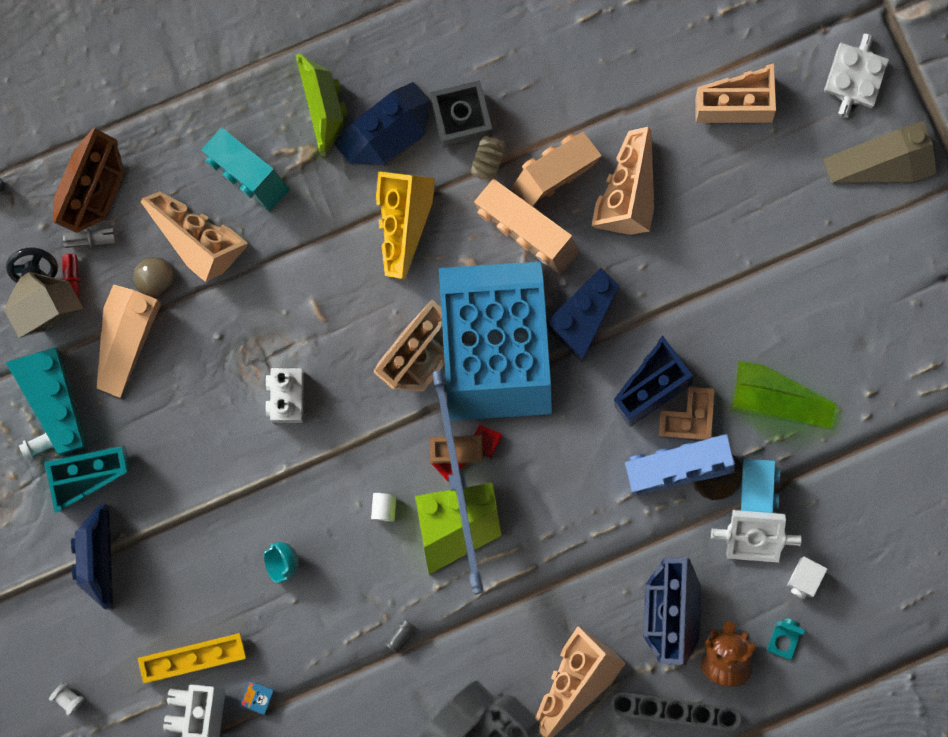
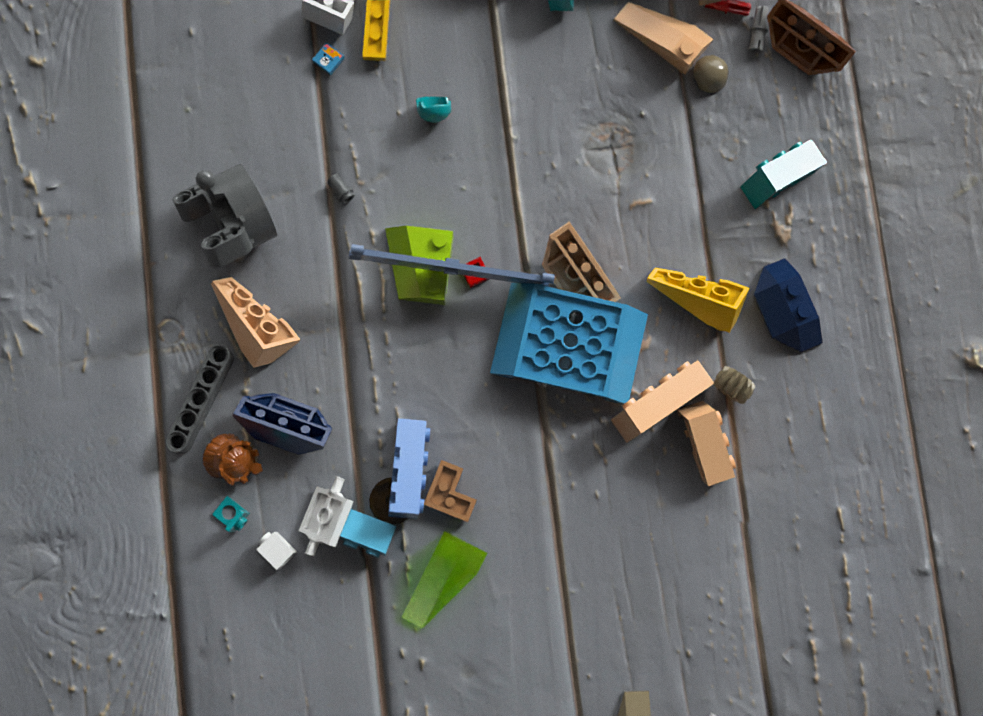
camera: 105 degrees right, 0 degrees up
light nougat wedge [141,191,248,282] -> none
white brick [266,368,304,423] -> none
lime wedge [296,54,348,157] -> none
white beam [371,493,397,522] -> none
dark grey brick [430,80,492,148] -> none
medium nougat tile [430,435,482,464] -> none
red tile [474,424,503,459] -> none
dark blue wedge [546,268,619,362] -> none
light nougat wedge [591,127,654,235] -> none
dark blue wedge [614,335,693,427] -> none
light nougat wedge [695,63,776,123] -> none

